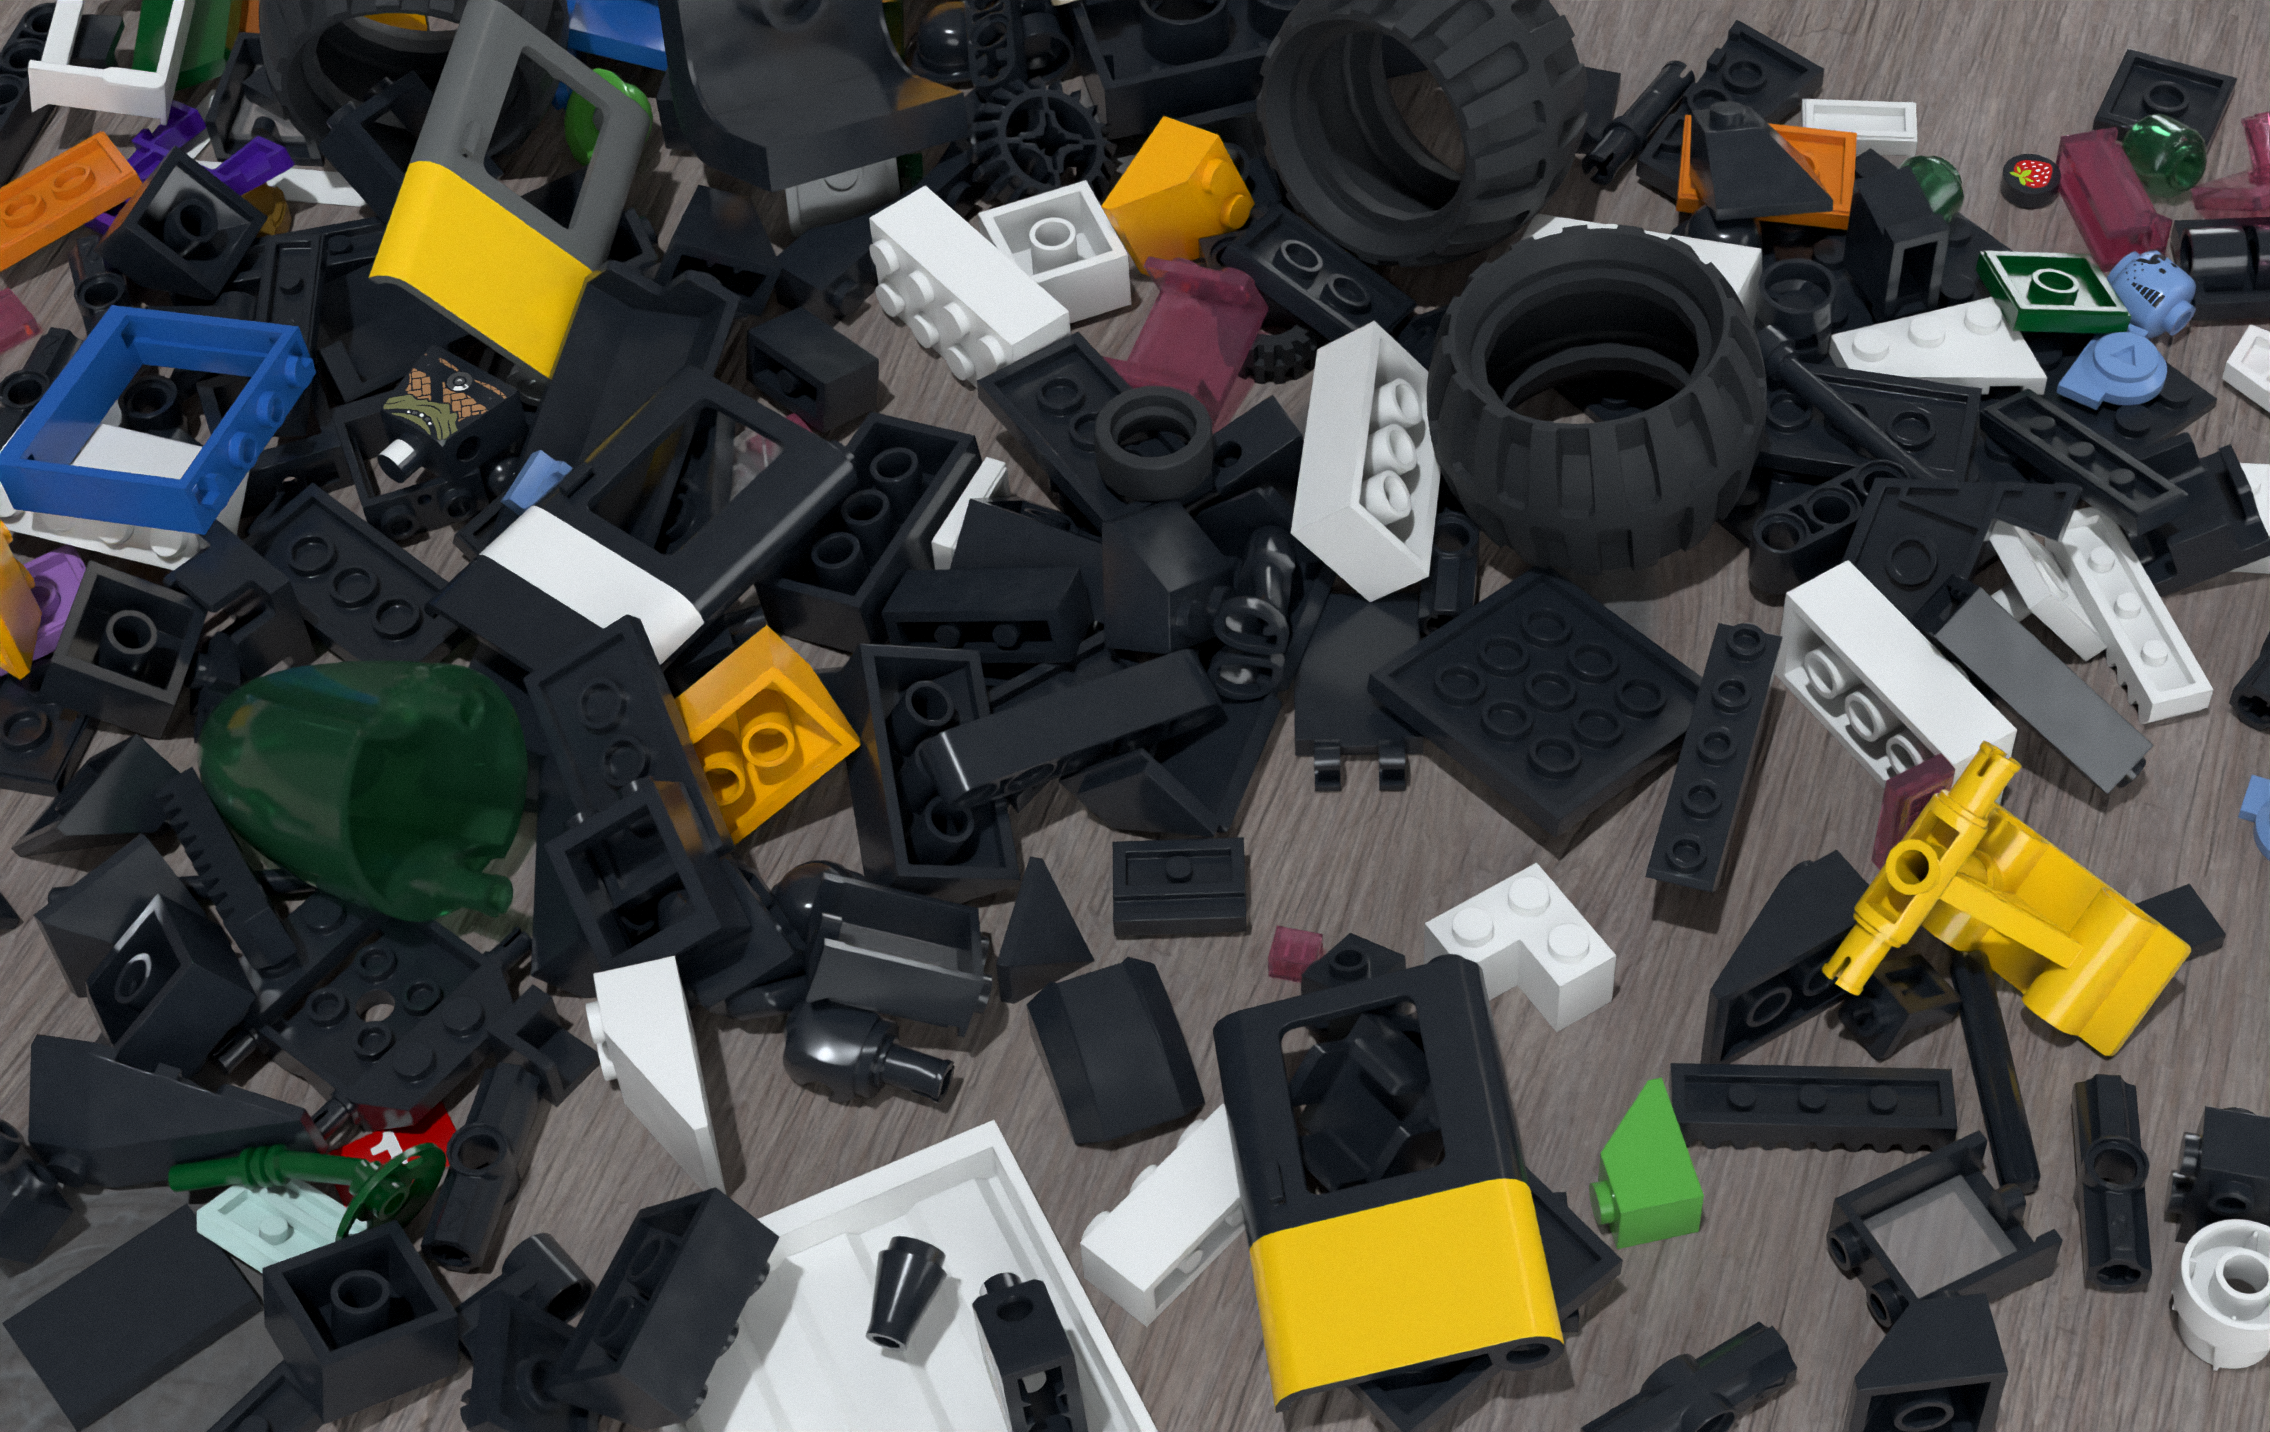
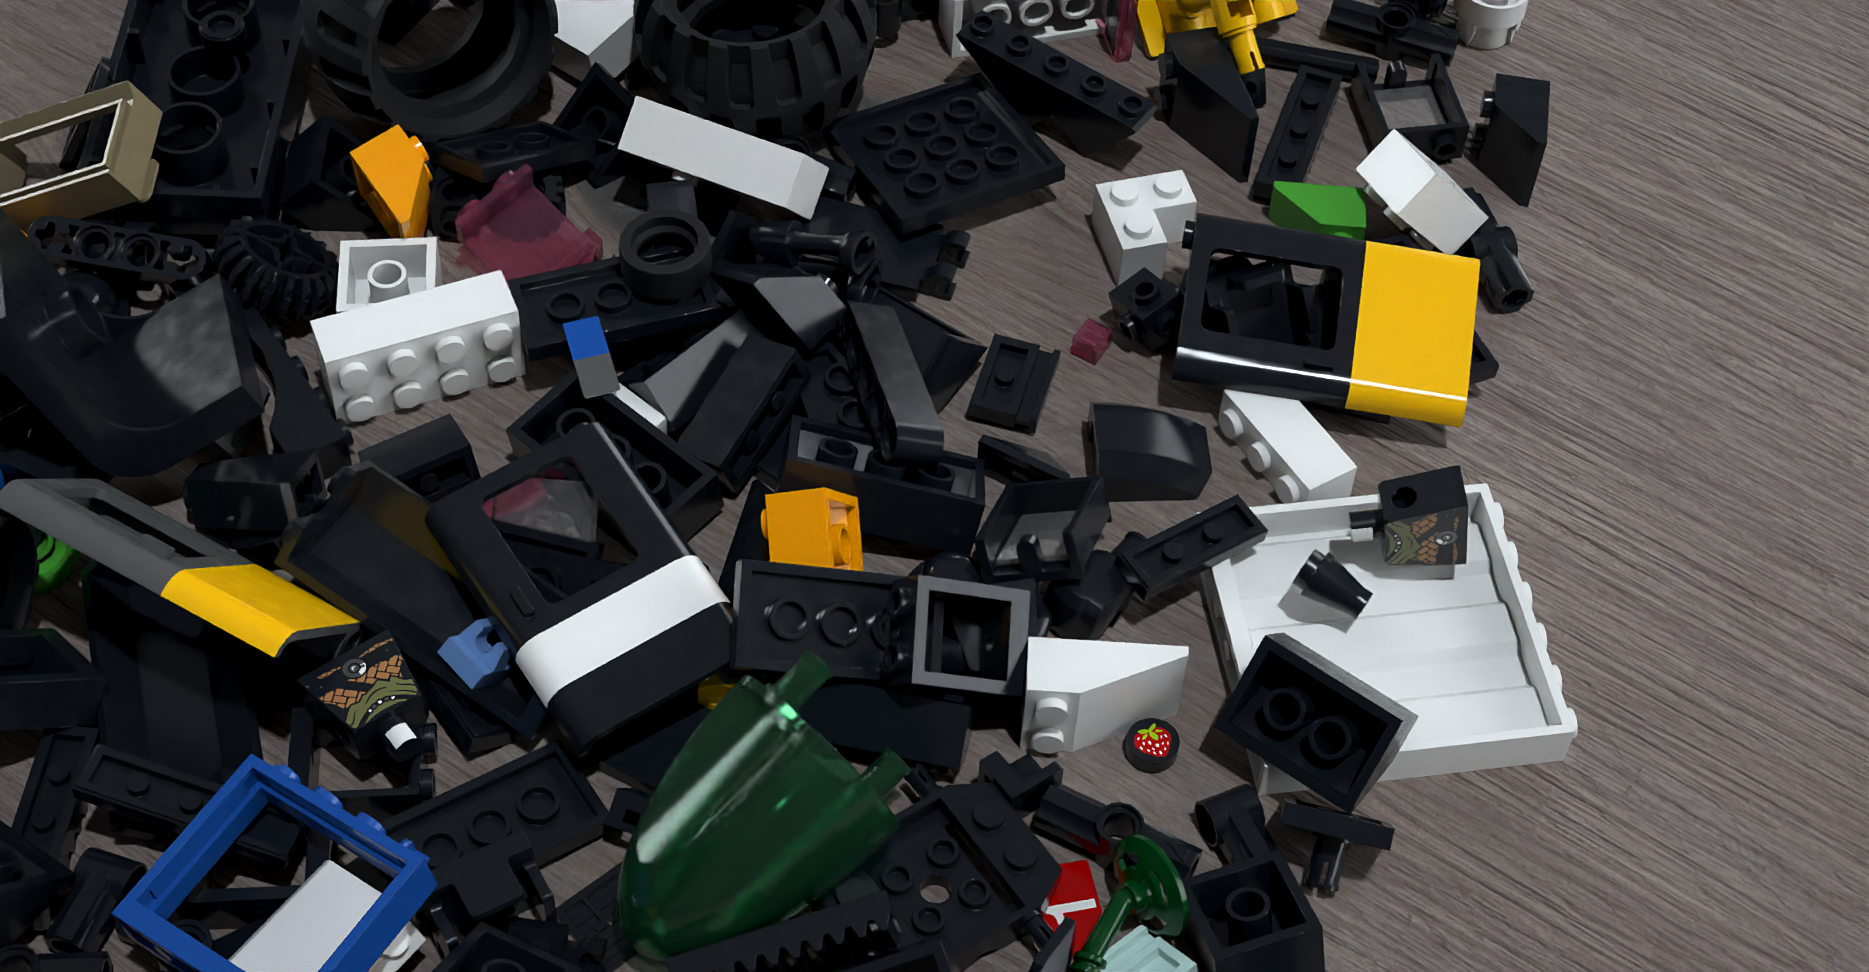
camera: 80 degrees left, 0 degrees up
none -> sticker [563,316,620,398]
none -> black tile [1114,494,1268,601]
none -> black tile [1125,718,1180,773]
none -> white brick [1356,129,1489,255]

